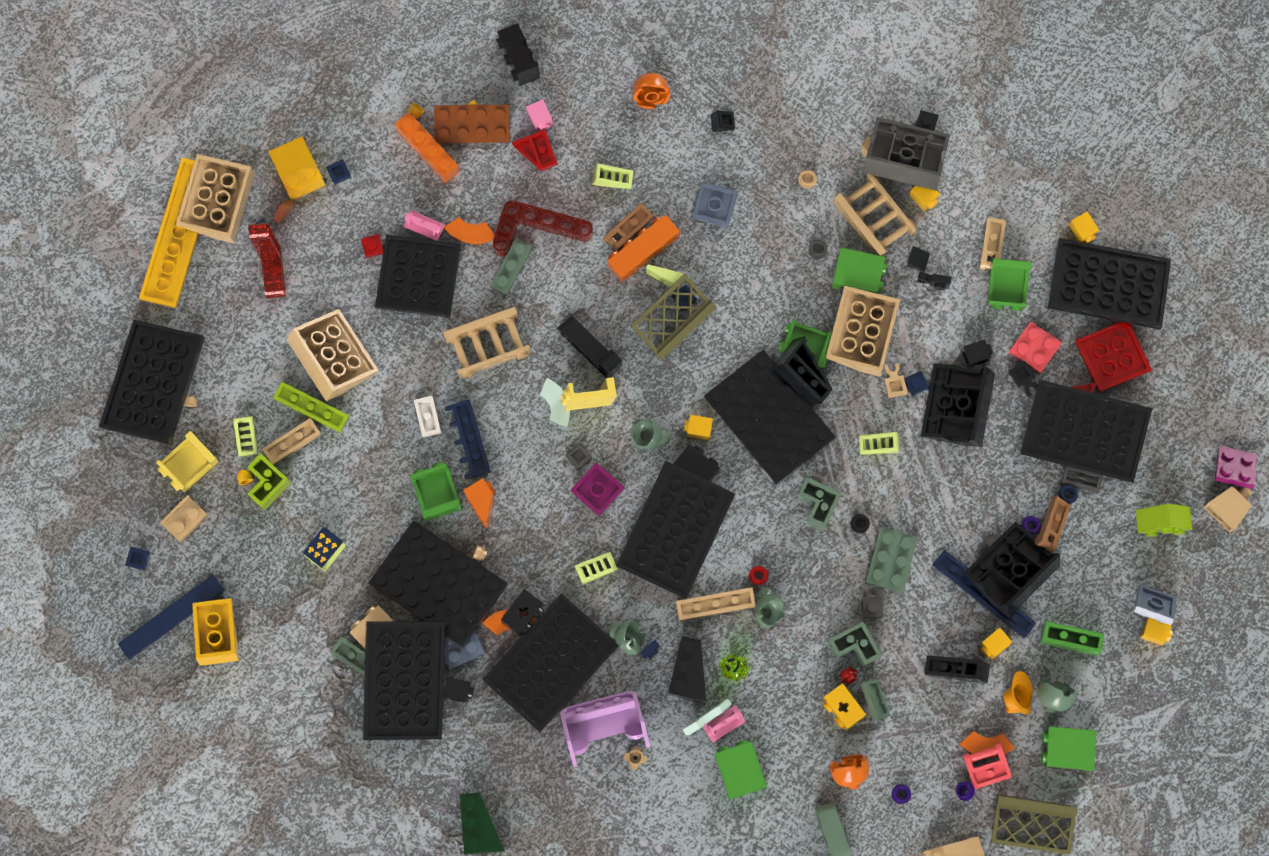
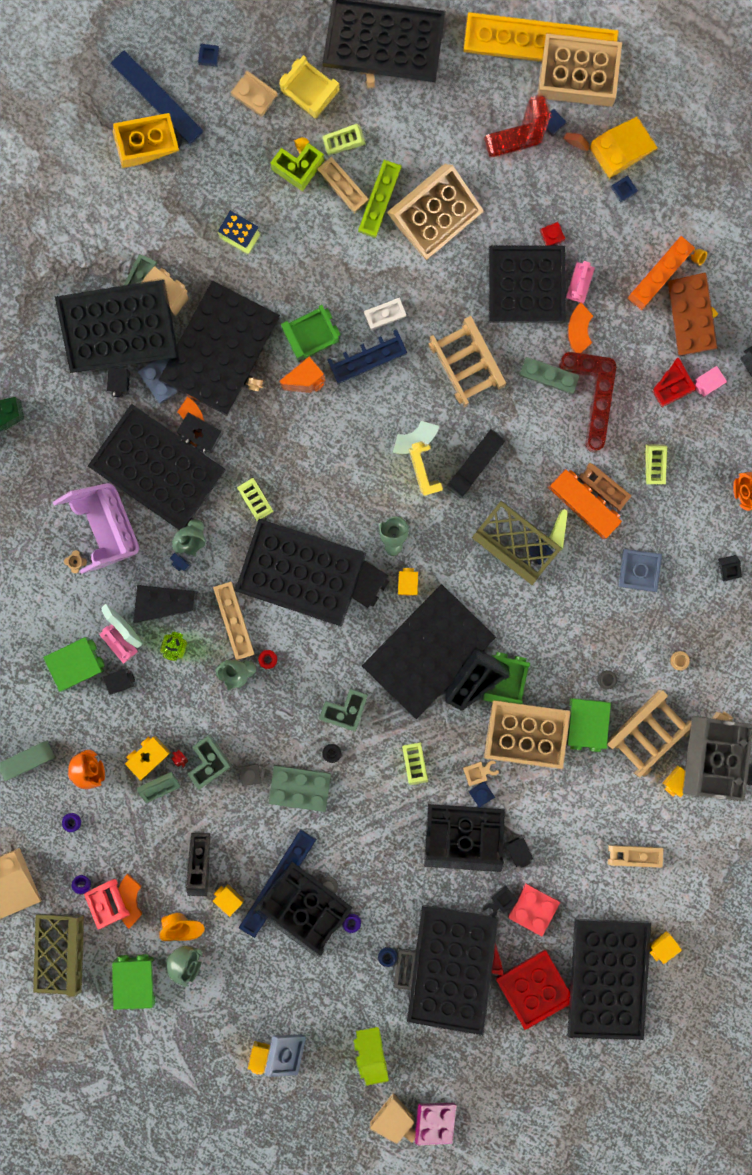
camera: 80 degrees right, 10 degrees up
dark grey tile [565,443,592,471] -> none
magenta plate [570,462,625,517] -> none
black slope [907,246,930,272] -> none
black plate [917,272,952,290] -> none
bright green panel [987,258,1032,311] -> none
medium nougat plate [1035,496,1071,553] -> none
bright green brick [1039,621,1104,656] -> none
none -> black brick [103,669,135,695]

